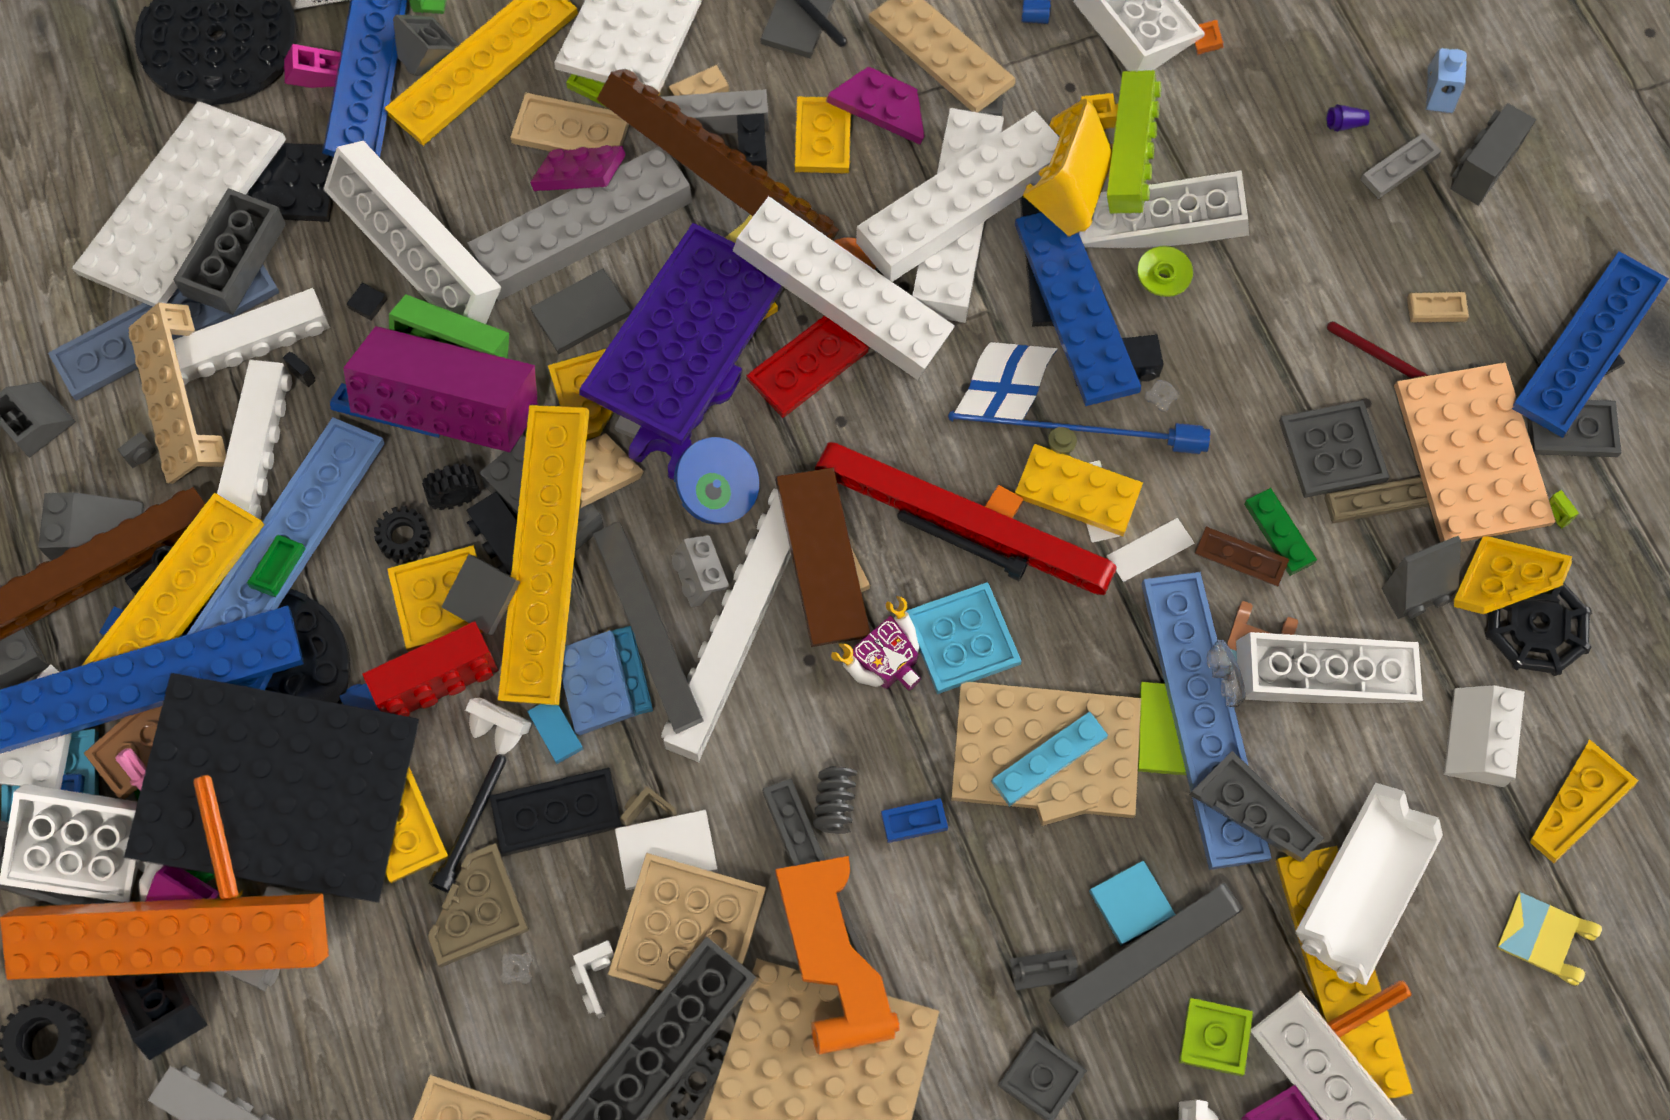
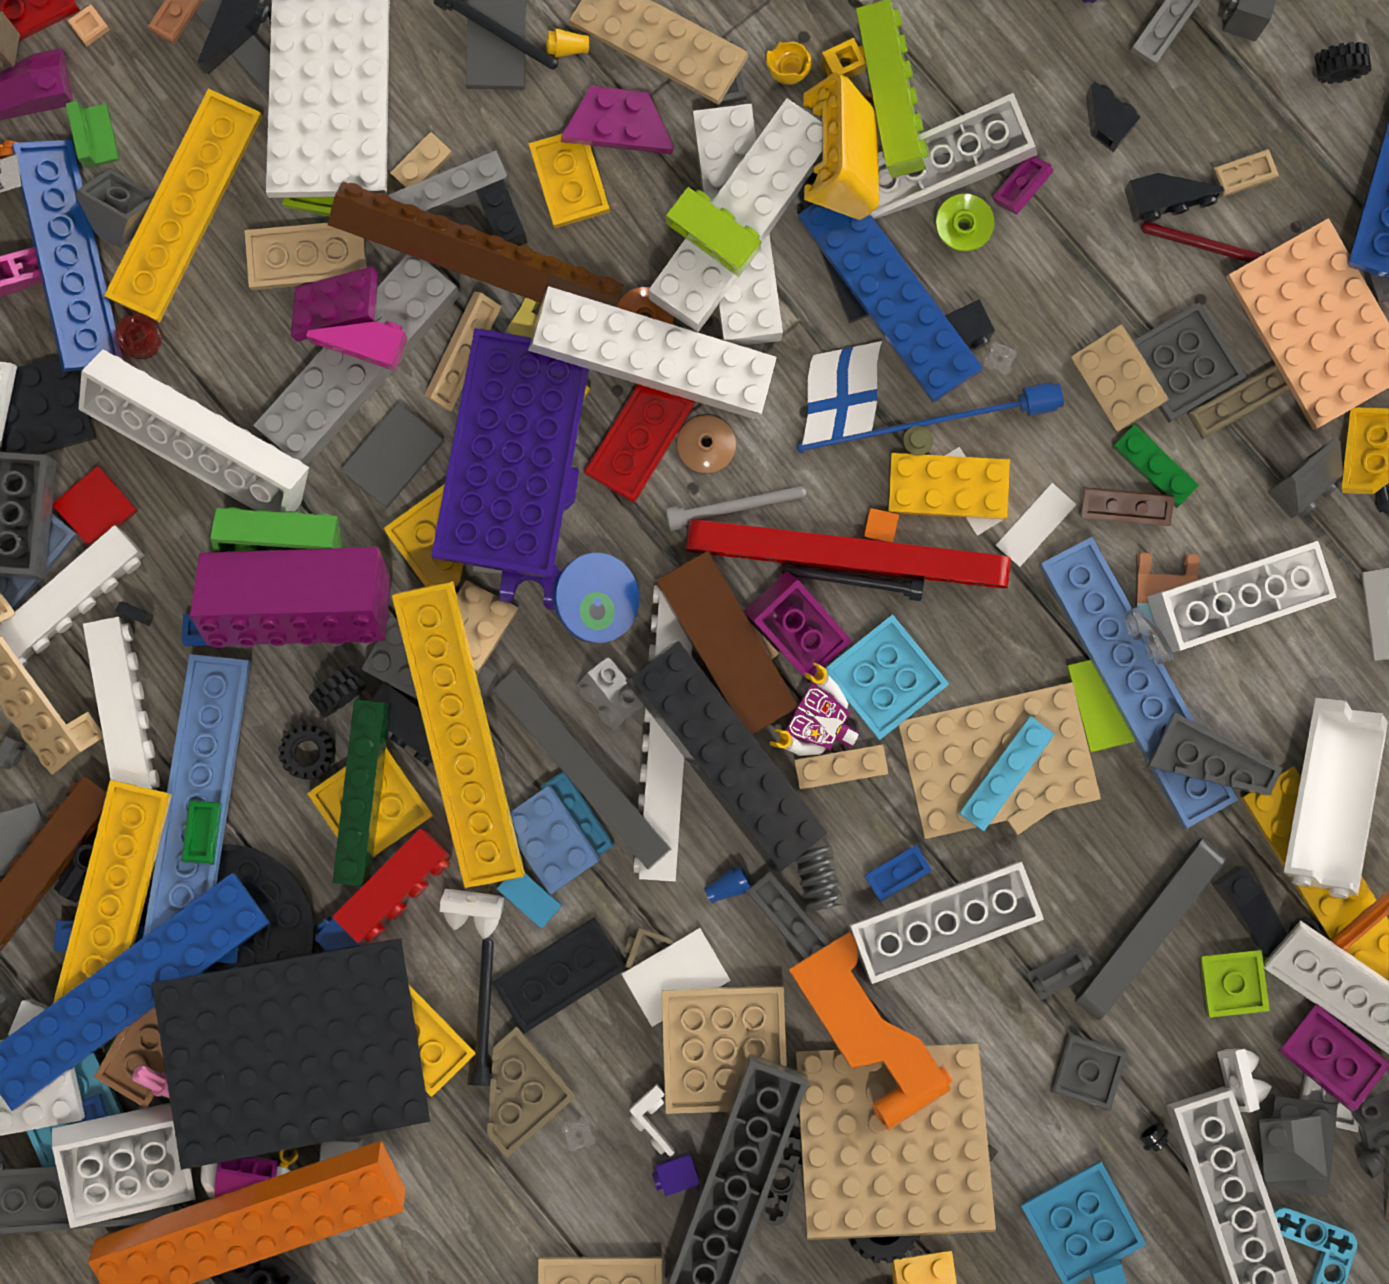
camera: 20 degrees left, 15 degrees up
orange axle [193,775,239,900] -> none
black tile [346,282,387,321] -> none
dark grey tile [442,554,520,635] -> none
medium azure tile [1089,860,1176,946] -> none
none -> red tile [53,466,138,547]
none -> clear red wheel [115,314,162,359]
none -> dark pink slope [306,321,408,372]
none -> dark green brick [332,699,391,887]
none -> tan plate [424,291,502,411]
none -> yellow cone [546,28,589,58]
none -> black brick [625,641,827,871]
none -> dark purple brick [652,1151,700,1197]
none -> light grey piece [665,486,807,531]
none -> lime brick [666,187,762,278]
none -> medium nougat dish [677,415,736,474]
none -> blue cone [704,866,752,904]
none -> magenta slope [743,571,852,682]
none -> yellow hair [766,41,812,85]
none -> tan plate [794,744,888,790]
none -> white brick [848,862,1044,984]
none -> magenta plate [992,156,1054,215]
none -> tan plate [1071,324,1169,432]
none -> black slope [1086,81,1140,153]
none -> black slope [1124,173,1224,223]
none -> black slope [1212,866,1288,958]
none -> black tyre [1315,42,1372,84]

